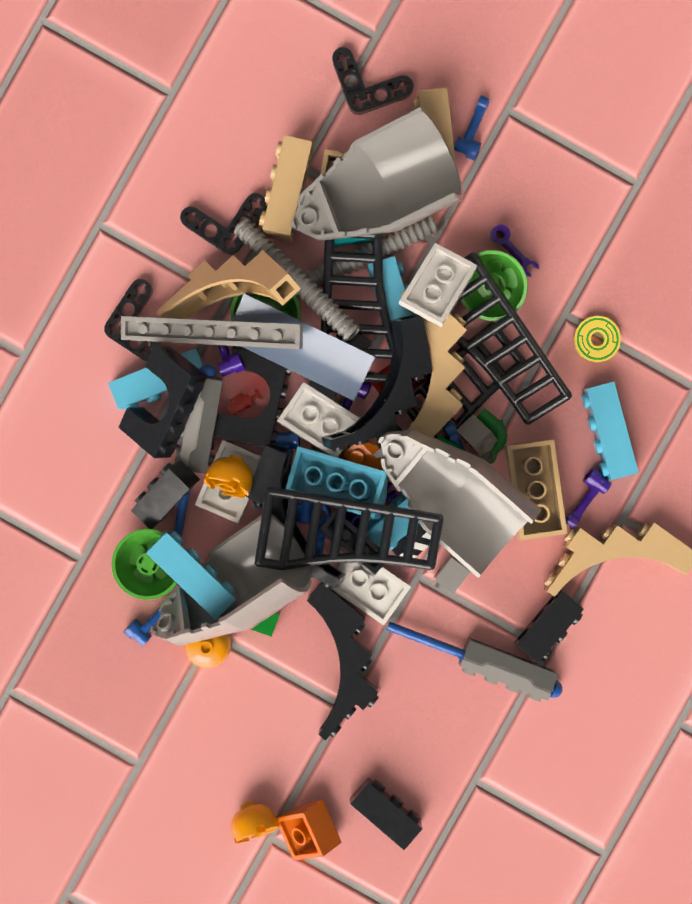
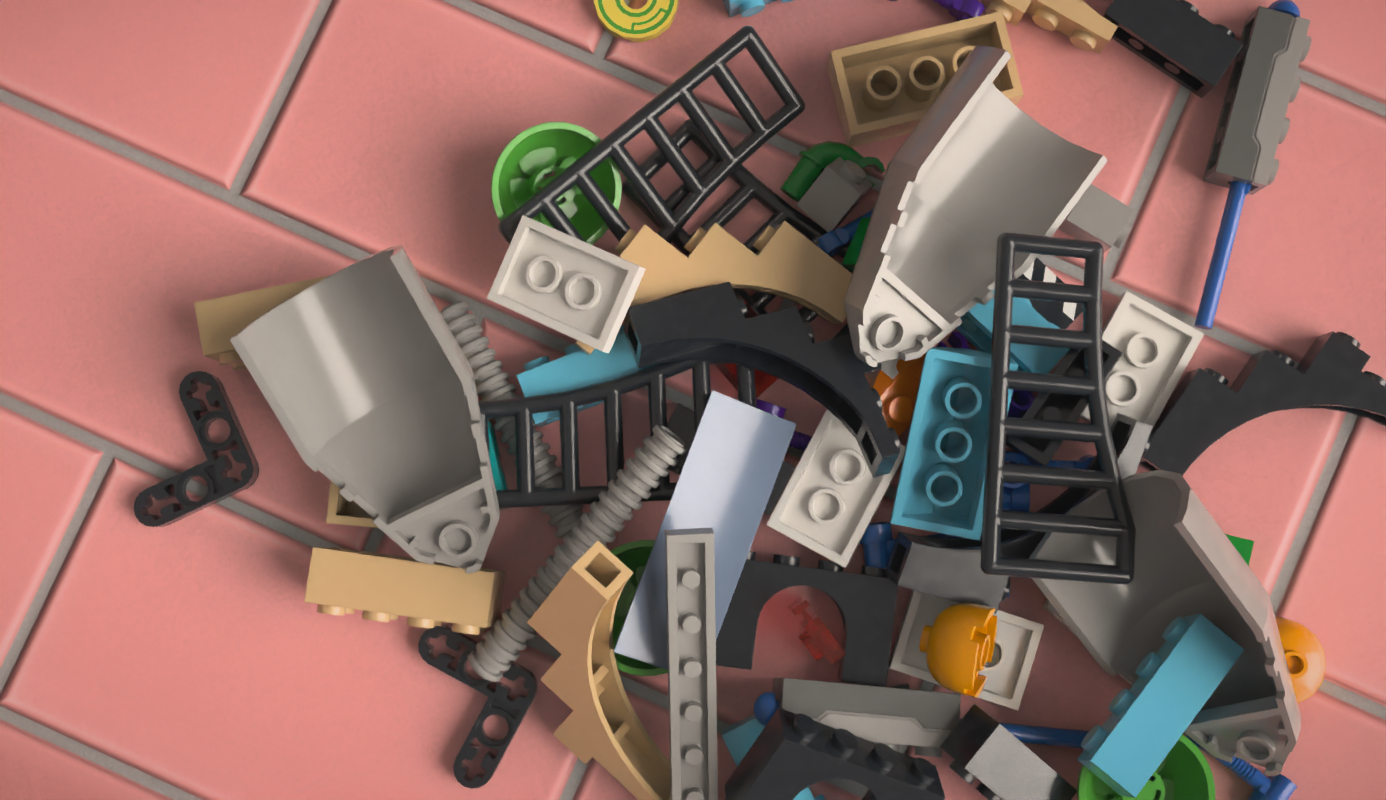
camera: 90 degrees left, 5 degrees down
dark purple brick [217,345,246,377] -> none
blue brick [454,95,489,161] -> none
dark purple brick [490,225,539,277] -> none

